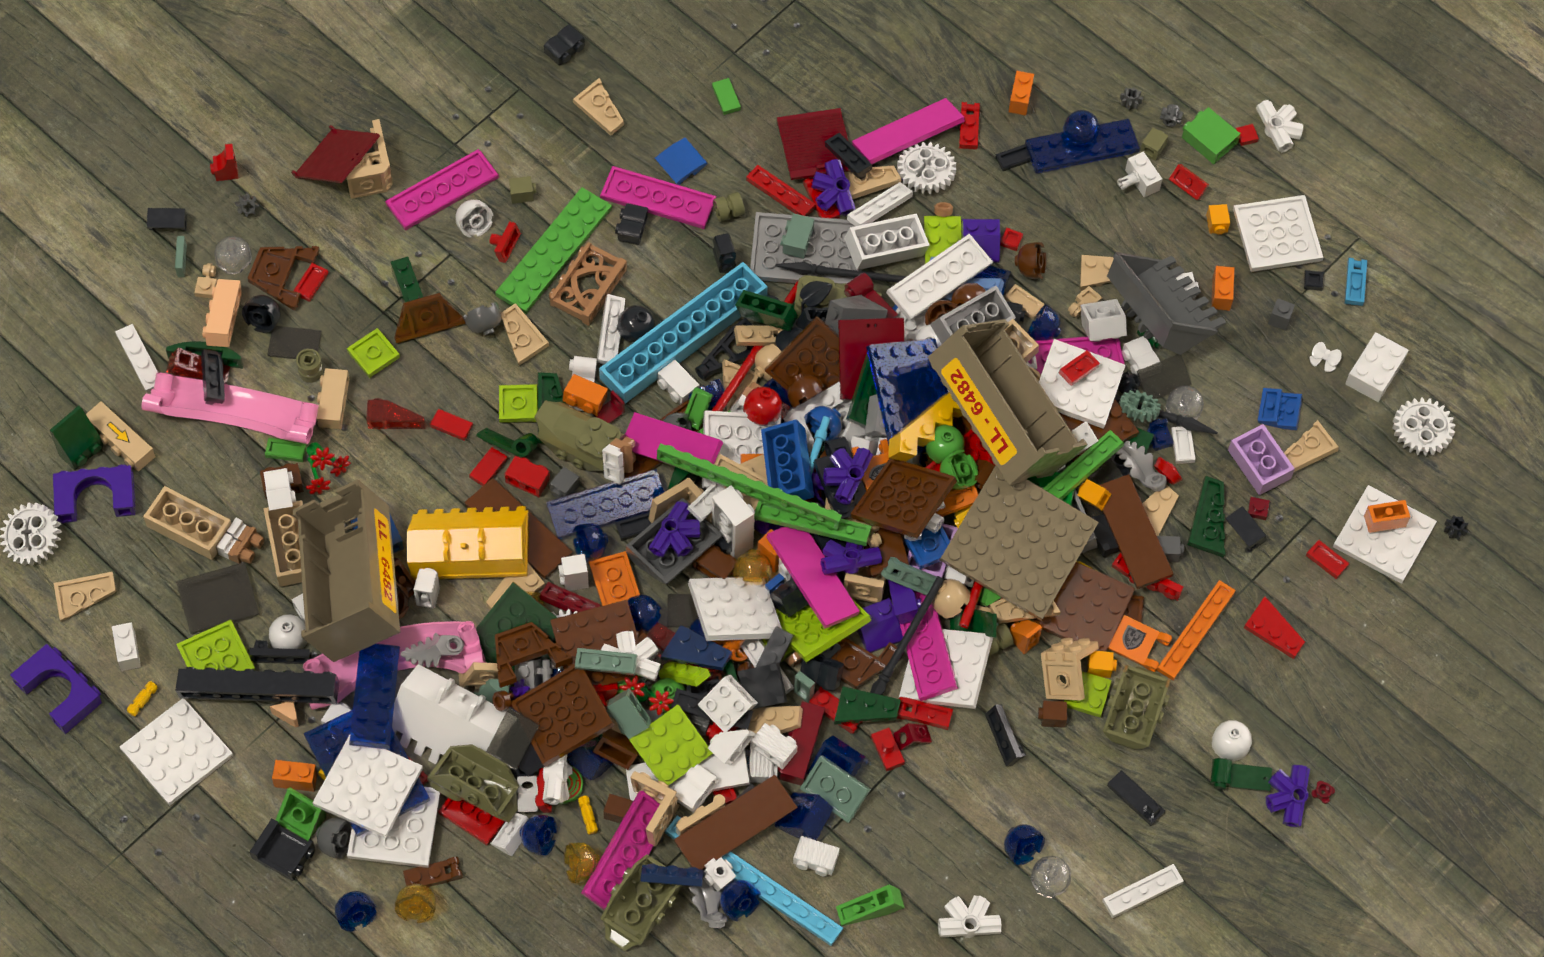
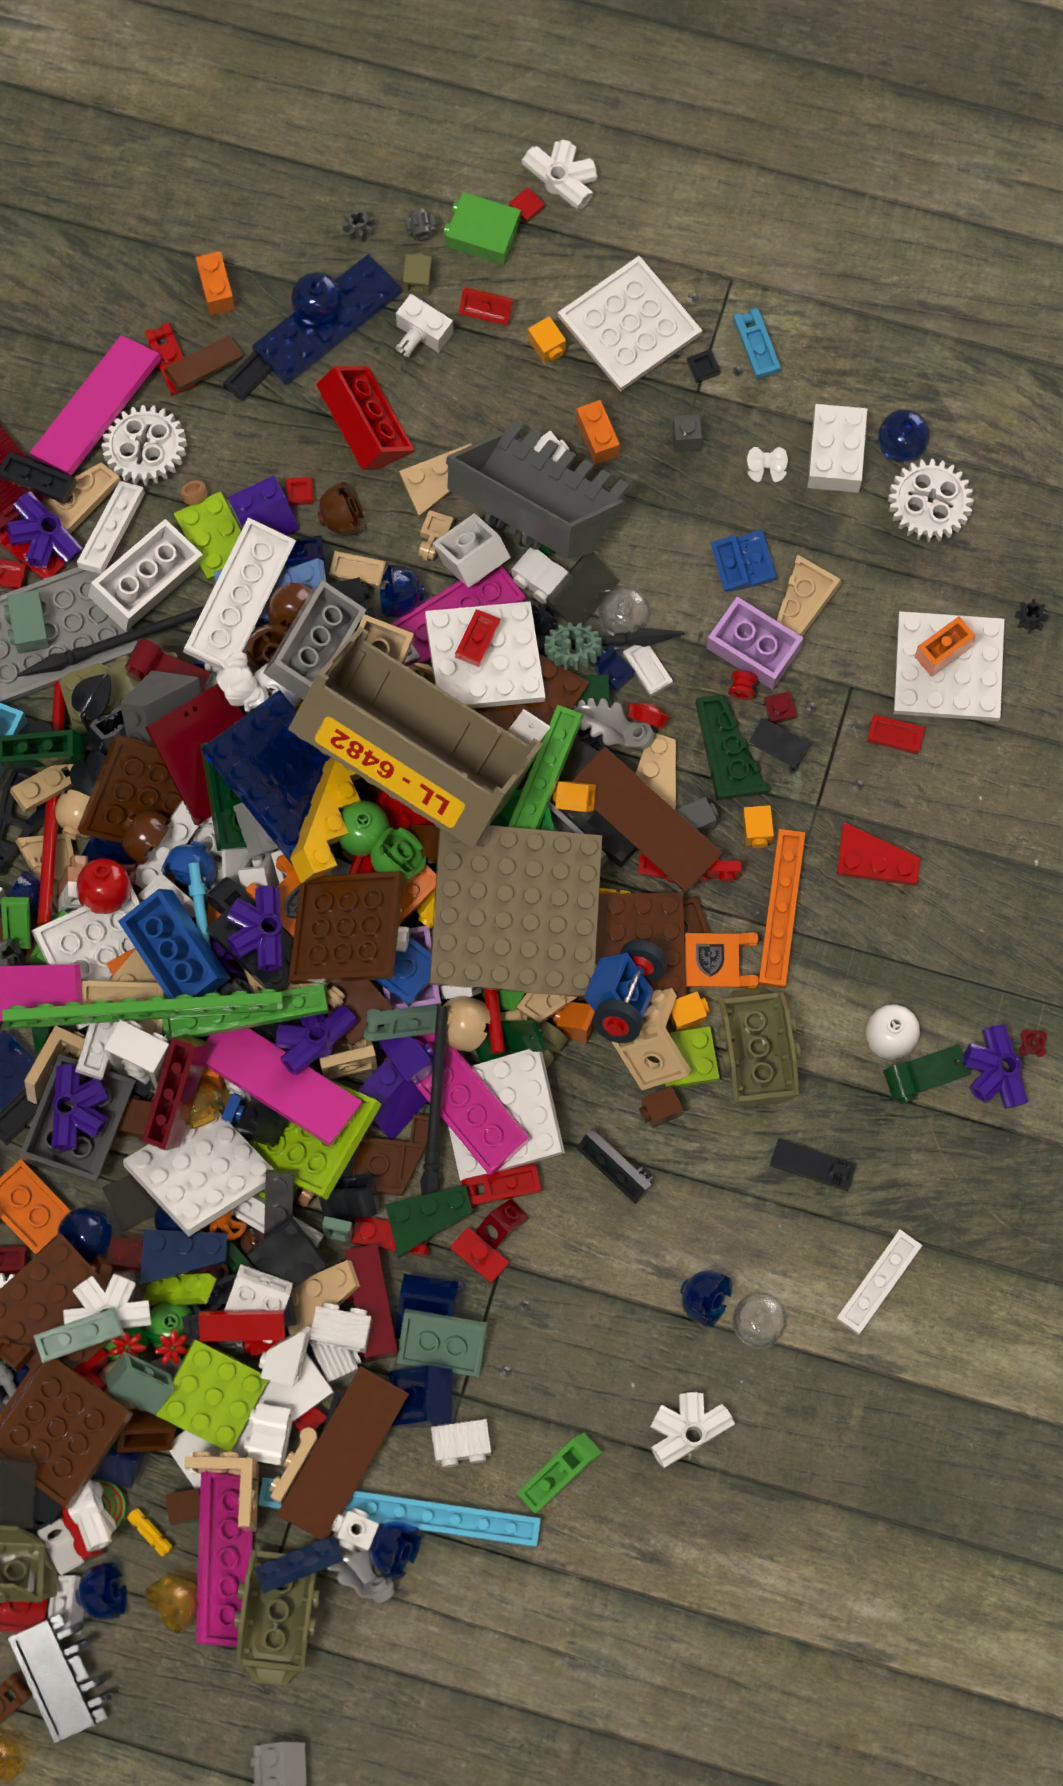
camera: 25 degrees left, 10 degrees up
none -> hinge [8,1613,115,1743]
none -> dark red brick [141,1034,211,1151]
none -> reddish brown tile [164,335,243,392]
none -> red tile [199,1310,285,1341]
none -> white hair [216,651,269,712]
none -> red slope [316,366,415,470]
none -> brick [584,940,667,1043]
none -> red wheel [728,671,758,700]
none -> light orange brick [742,805,774,849]
none -> clear blue cylinder [878,409,930,463]

